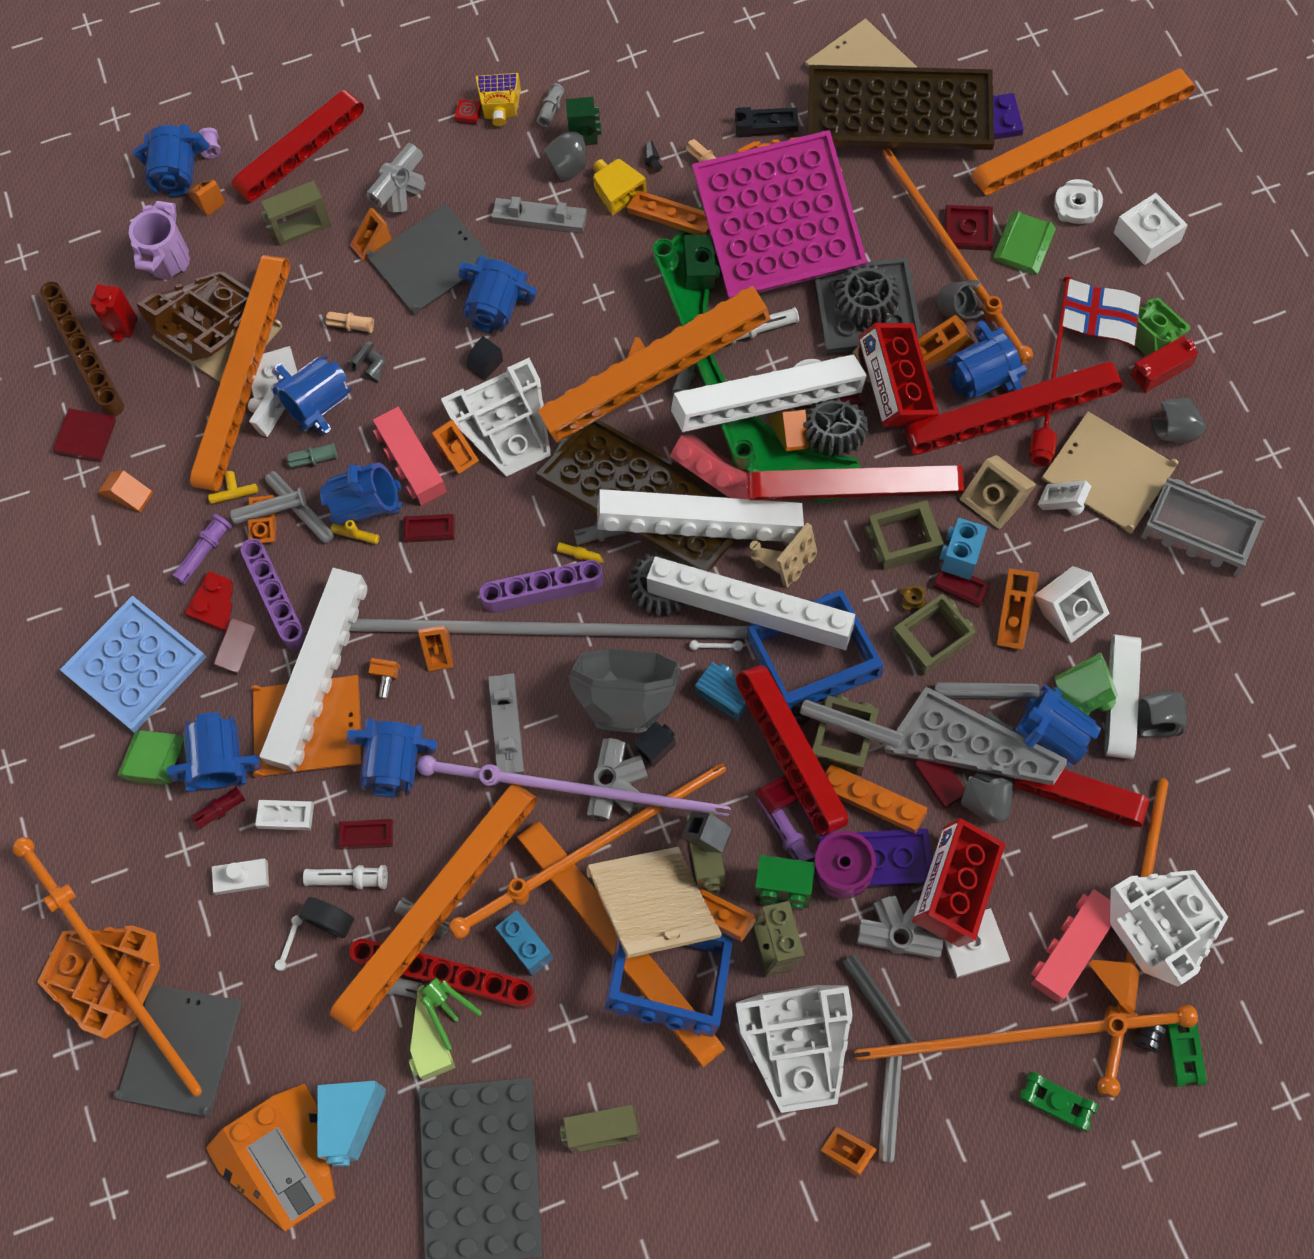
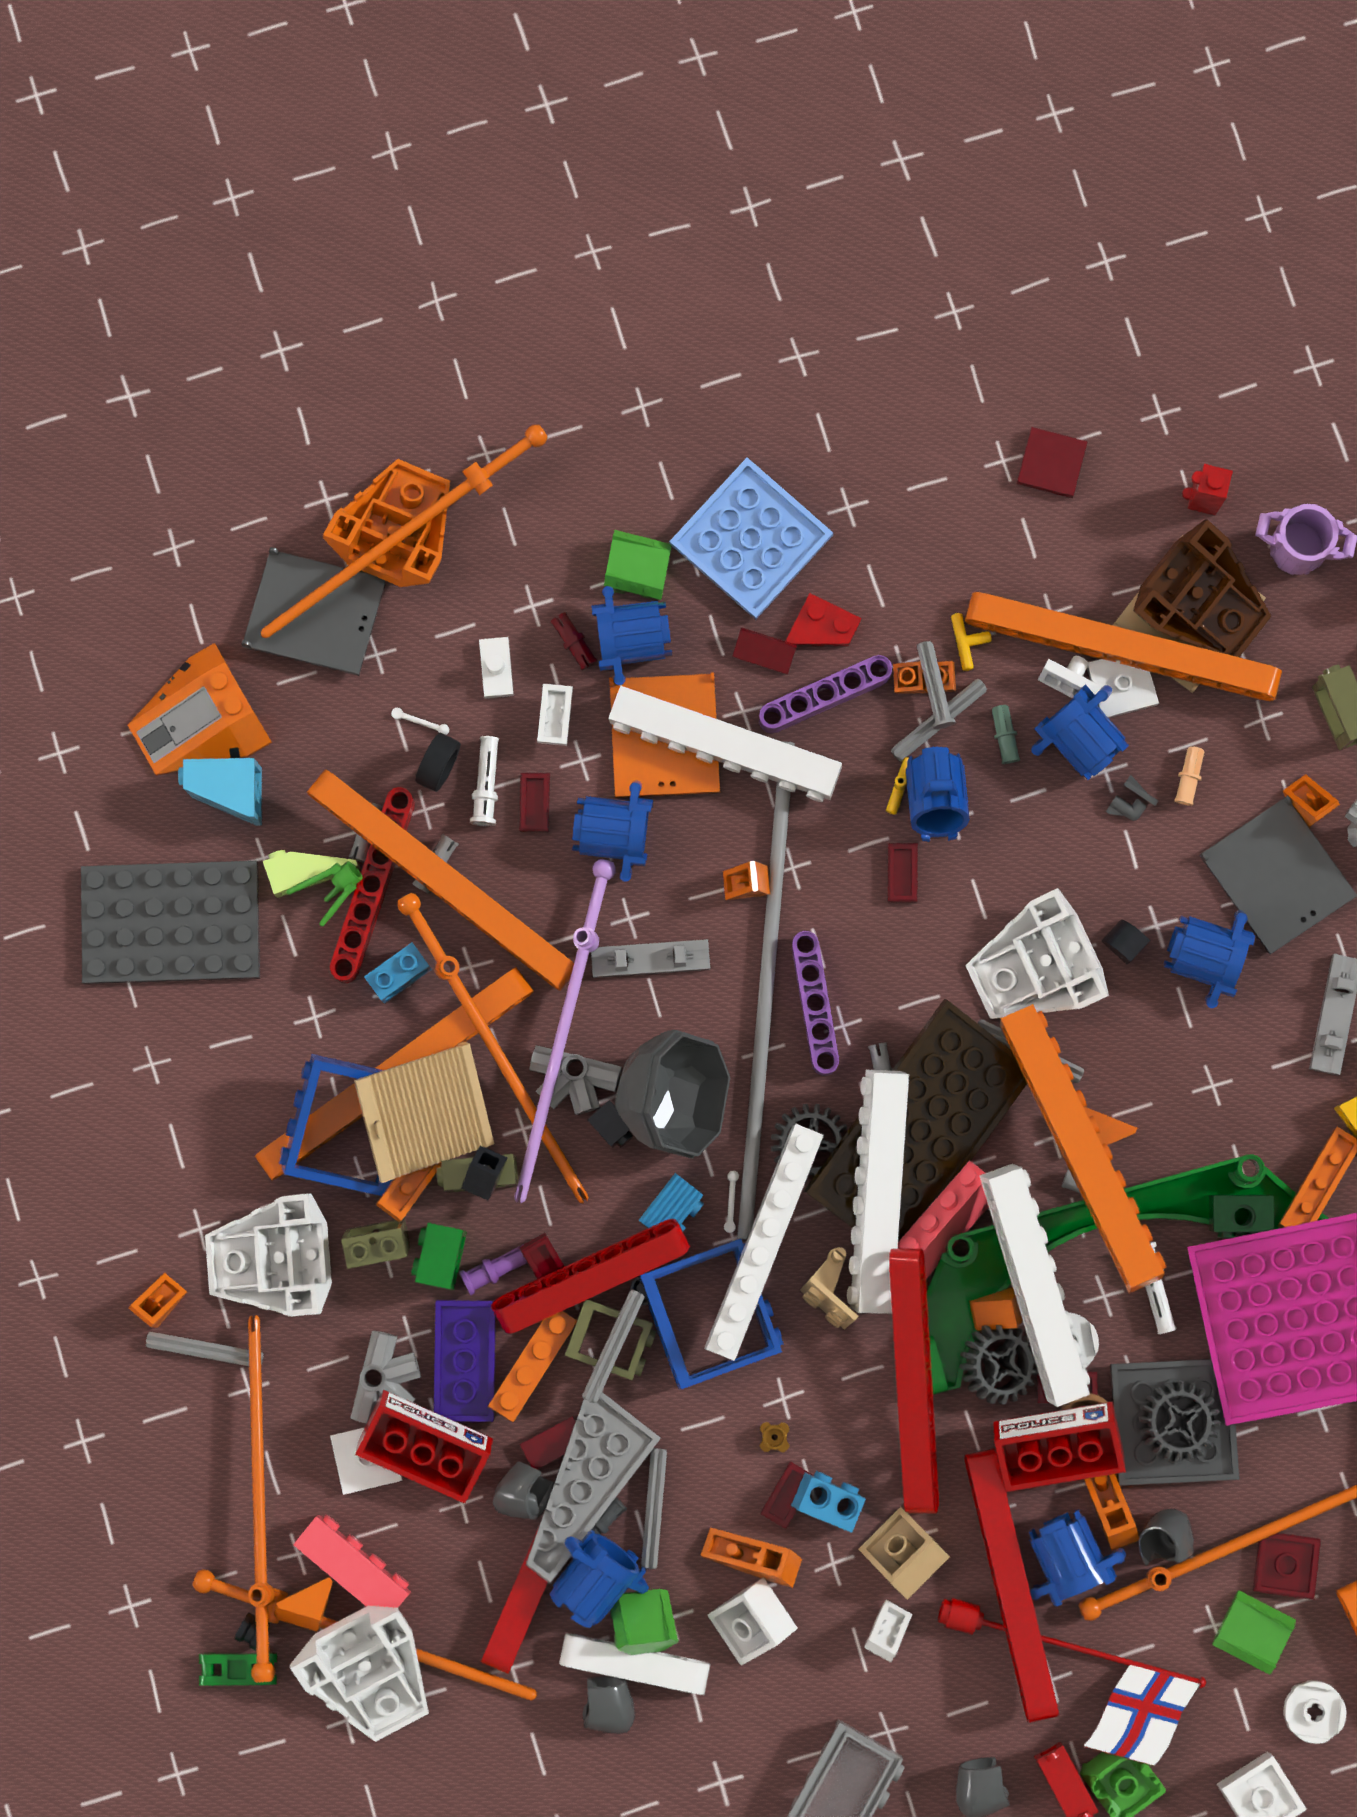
camera: 90 degrees right, 15 degrees up
reddish brown beam [40,281,124,417] -> none
orange slope [98,470,153,512] -> none
medium lavender pin [172,514,232,585] -> none
orange piece [368,658,400,699] -> none
coral brick [372,406,447,506] -> none
orange slope [431,419,479,474] -> none
yellow piece [557,542,604,563] -> none
olive window [560,1105,640,1154] -> none
magenta wheel [814,831,876,899] -> none
dark grey axle [843,954,915,1044] -> none
olive window [865,500,944,571] -> none
olive window [892,594,976,676] -> none
green plate [1018,1071,1099,1133] -> none
tan door [1042,411,1179,534] -> none

